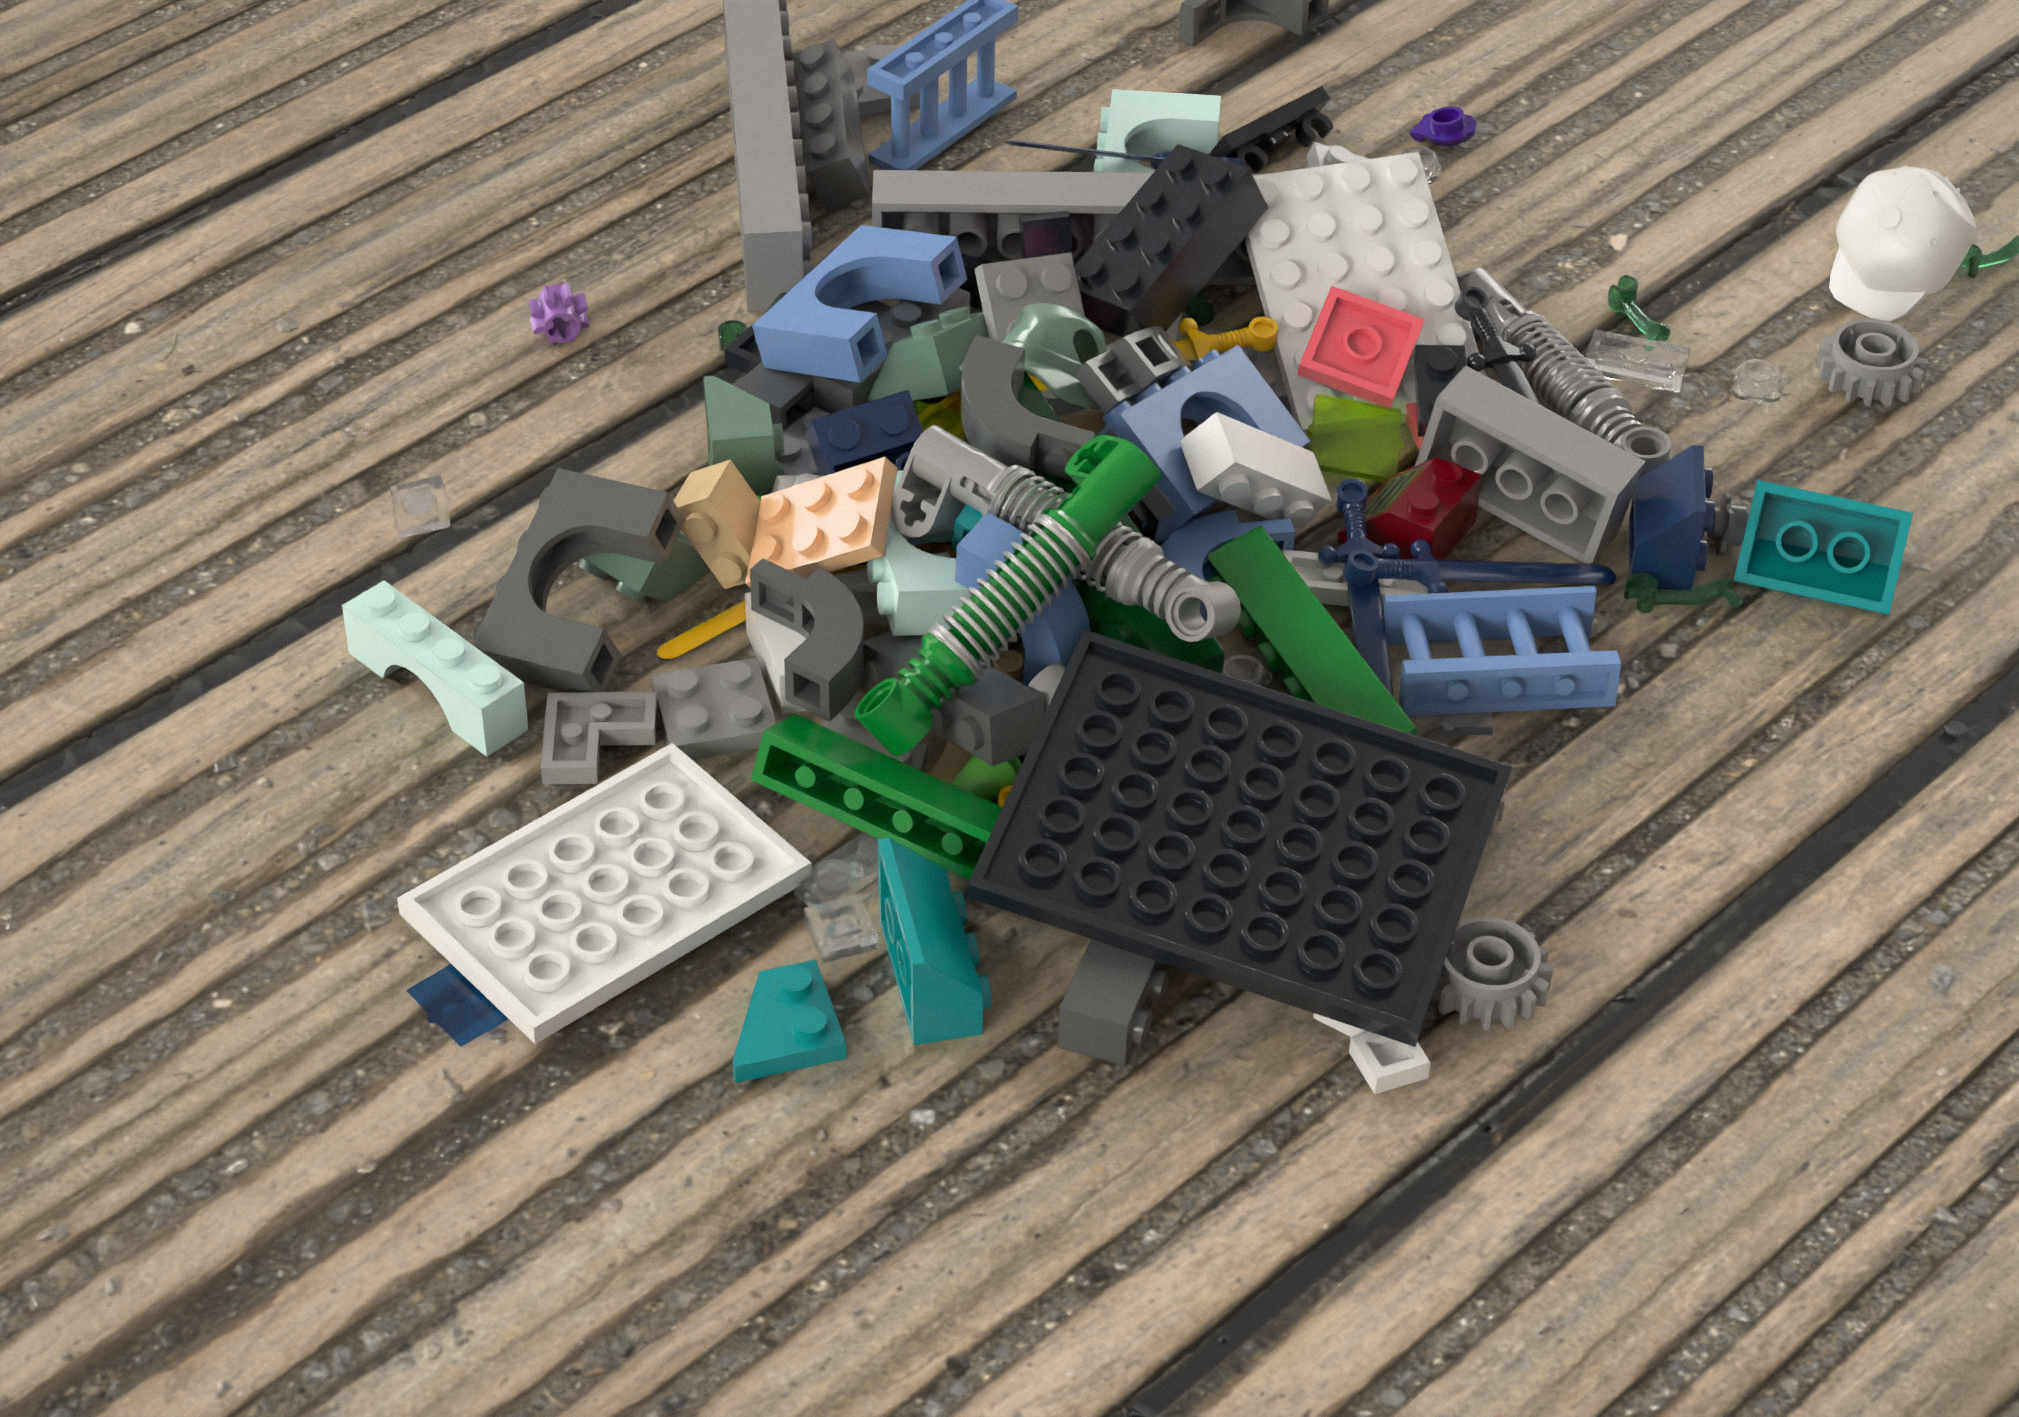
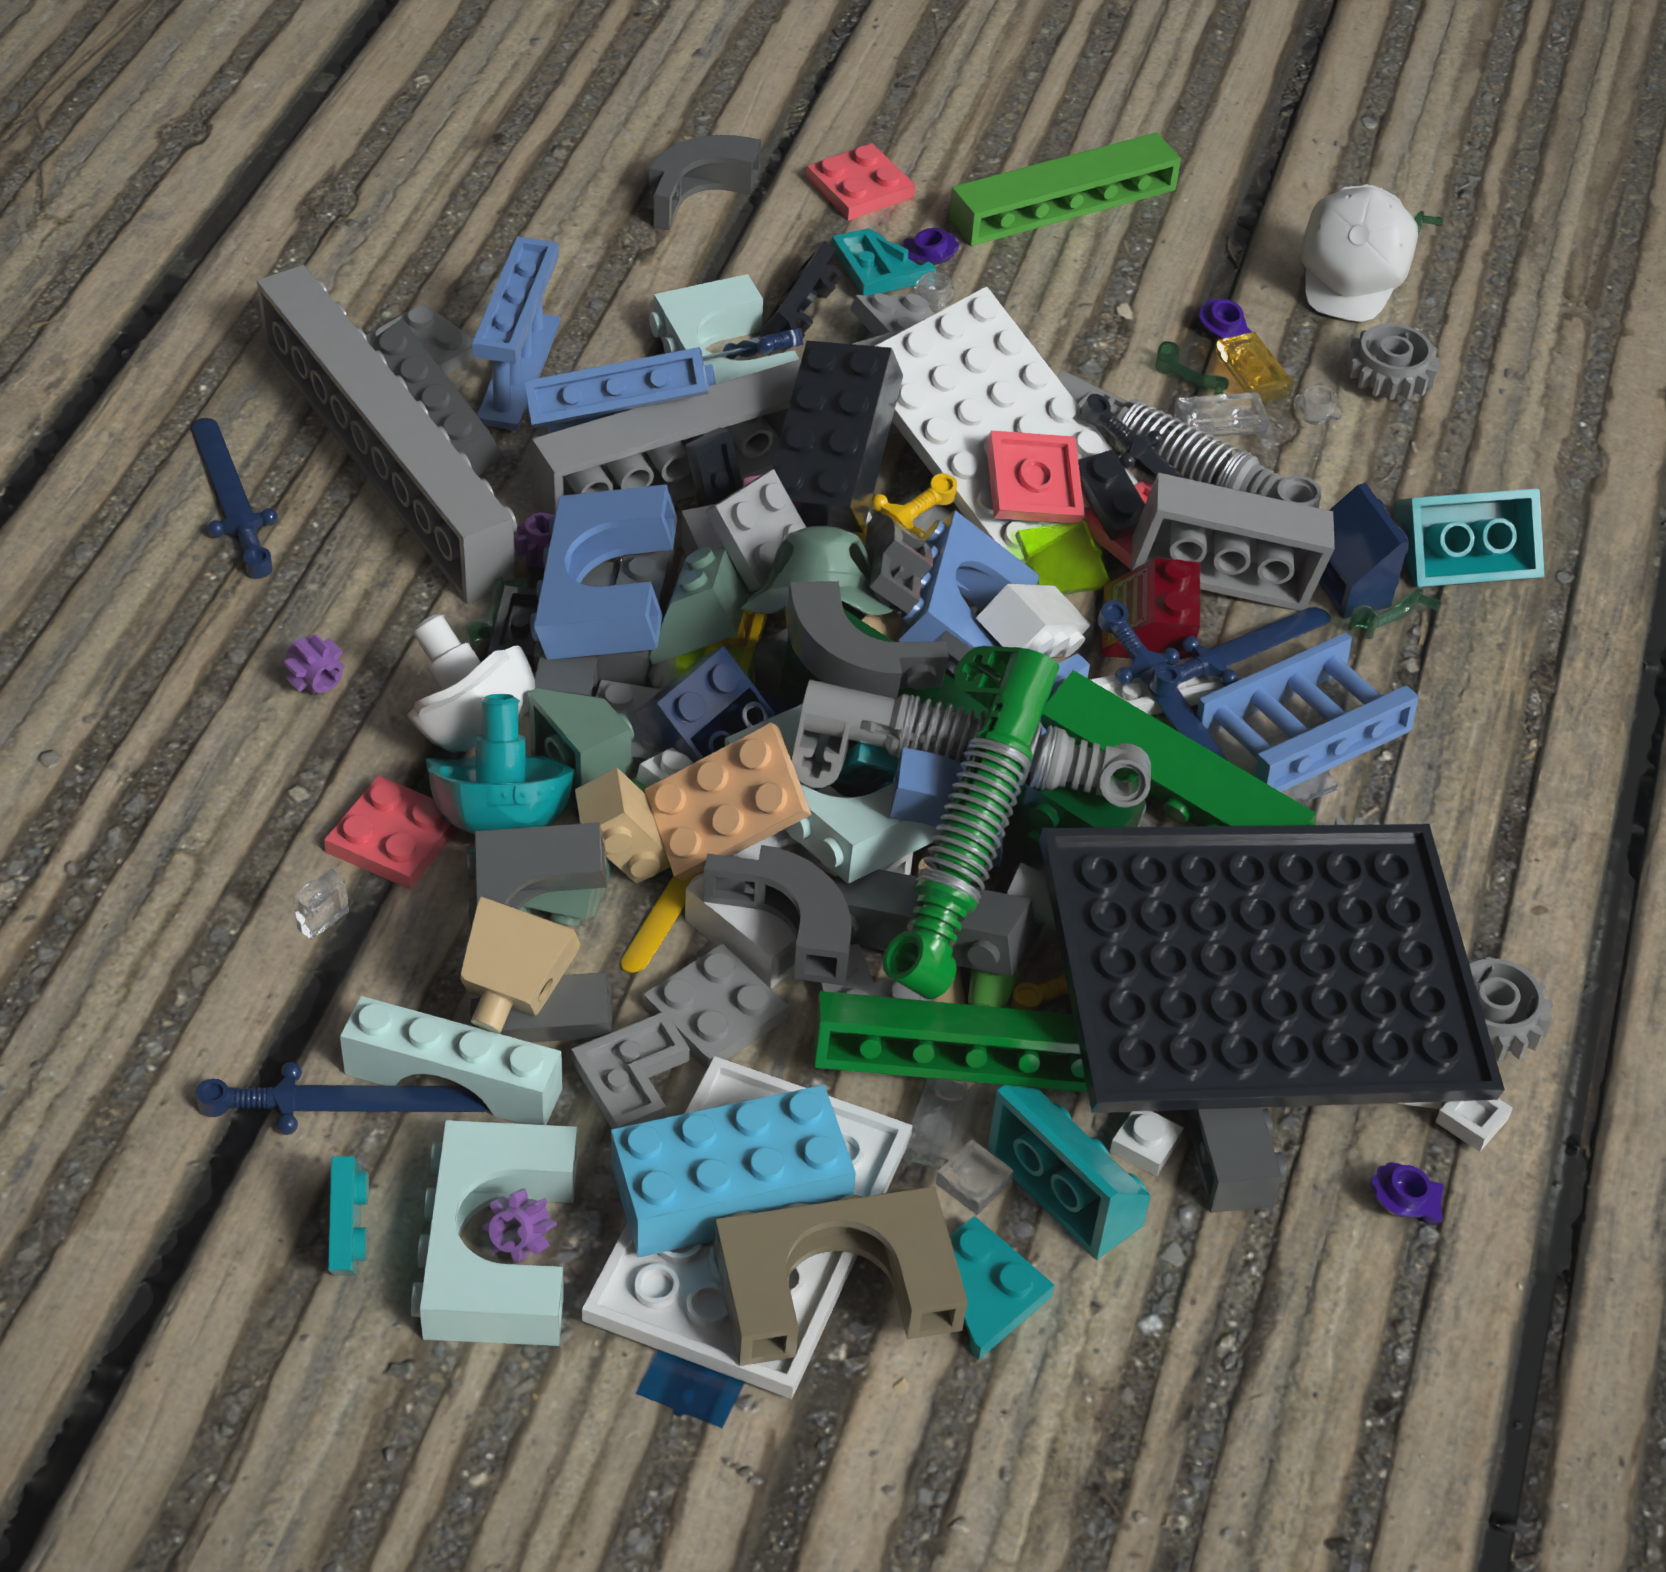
camera: 30 degrees left, 5 degrees up
none -> dark blue sword [192,418,278,579]
none -> dark blue sword [196,1062,490,1135]
none -> coral plate [324,775,459,890]
none -> teal wing [328,1156,369,1276]
none -> white piece [407,614,535,752]
none -> light aqua arch [411,1120,578,1346]
none -> teal piece [426,694,574,834]
none -> tan torso [460,897,581,1034]
none -> medium lavender gear [482,1188,557,1263]
none -> medium blue fence [524,347,716,434]
none -> medium azure brick [611,1085,856,1258]
none -> dark tan arch [714,1186,968,1366]
none -> coral plate [806,143,915,221]
none -> teal wing [832,228,936,295]
none -> bright green brick [949,132,1181,246]
none -> white plate [1110,1111,1184,1177]
none -> dark purple animal [1199,299,1255,349]
none -> clear yellow plate [1216,332,1294,405]
none -> dark purple animal [1370,1162,1444,1225]

